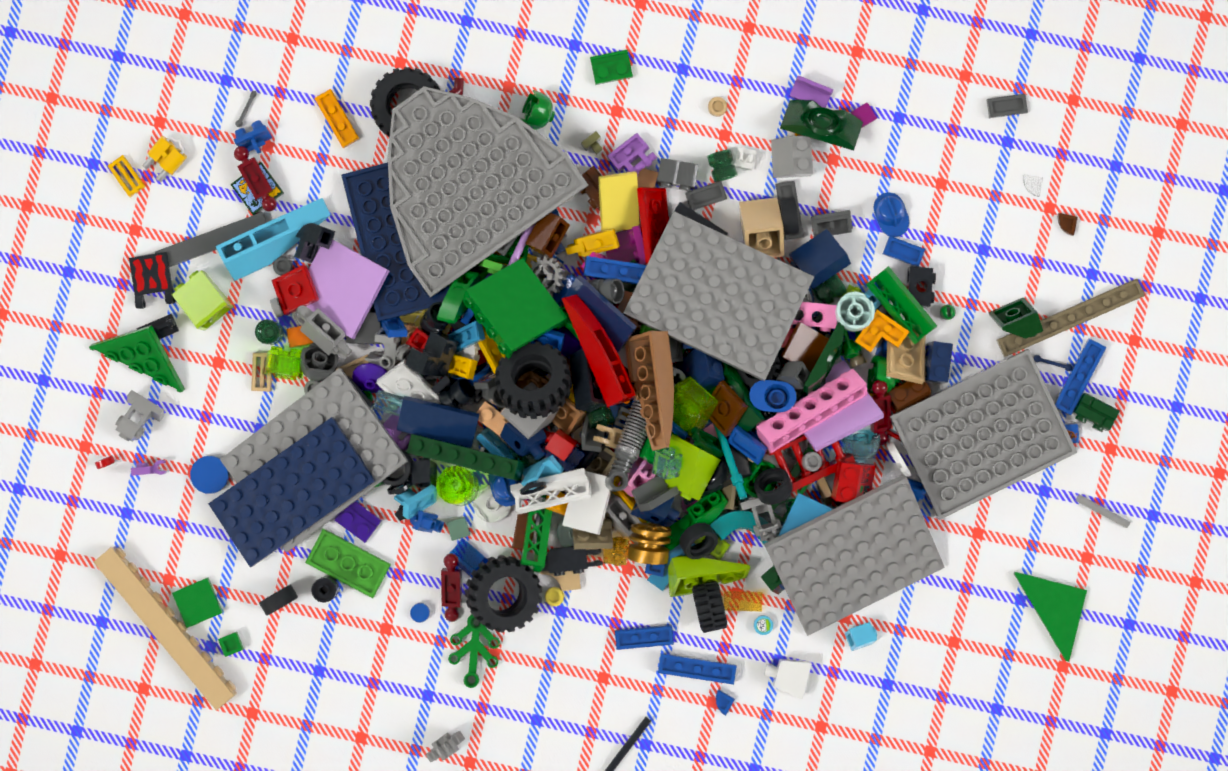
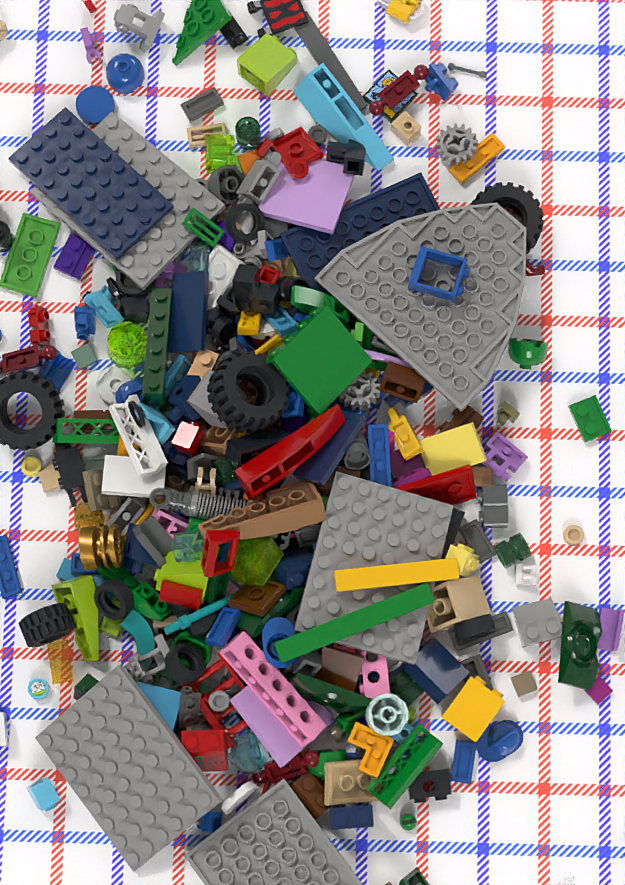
camera: 75 degrees right, 10 degrees down
none -> red hinge [28,305,51,346]
none -> blue cylinder [106,53,145,94]
none -> red tile [159,580,203,610]
none -> dark grey hinge [178,686,201,728]
none -> dark grey tile [180,86,224,123]
none -> green tile [181,208,225,248]
none -> red tile [201,530,240,577]
none -> black tyre [225,203,265,241]
none -> red tile [256,139,273,158]
none -> green tile [273,583,435,664]
none -> red tile [288,159,309,179]
none -> yellow tile [333,558,459,592]
none -> tan brick [390,111,422,146]
none -> blue window [408,246,470,302]
none -> light grey gear [435,123,478,166]
none -> yellow slope [442,676,505,742]
none -> light yellow brick [445,543,479,577]
none -> dark tan tile [510,670,537,697]

